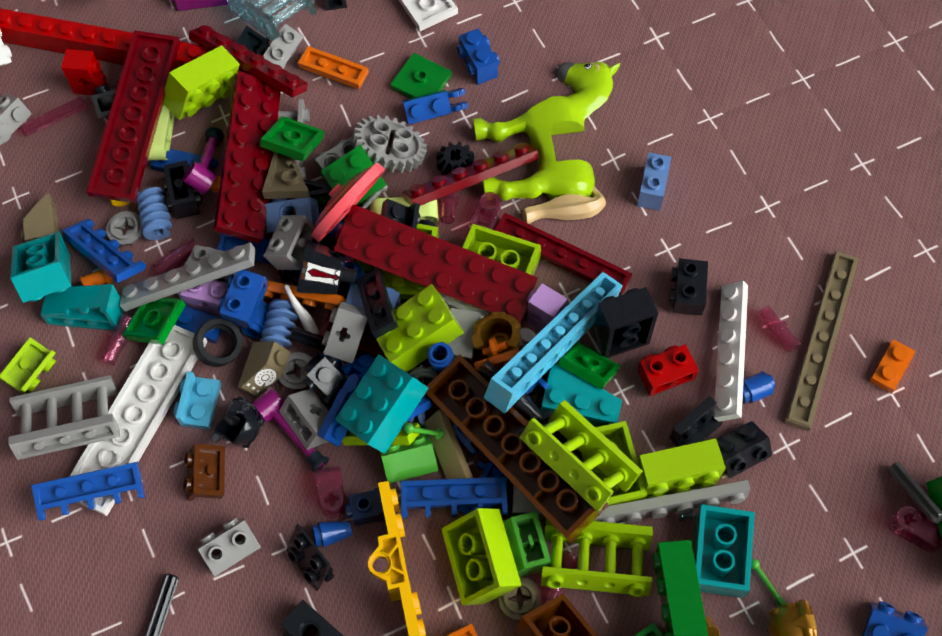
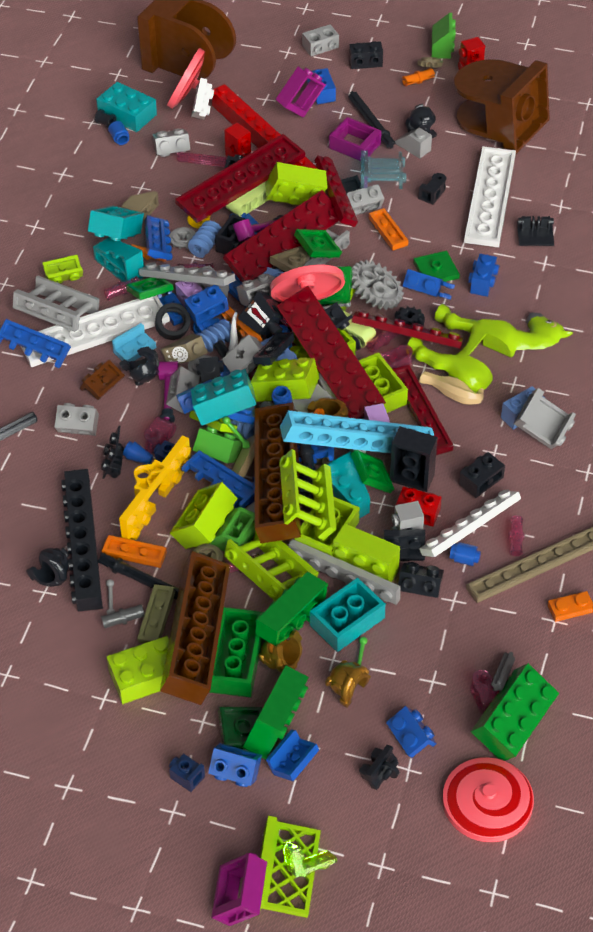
camera: 40 degrees right, 15 degrees down
none -> light grey brick [391,501,424,530]
none -> light grey panel [513,388,576,449]

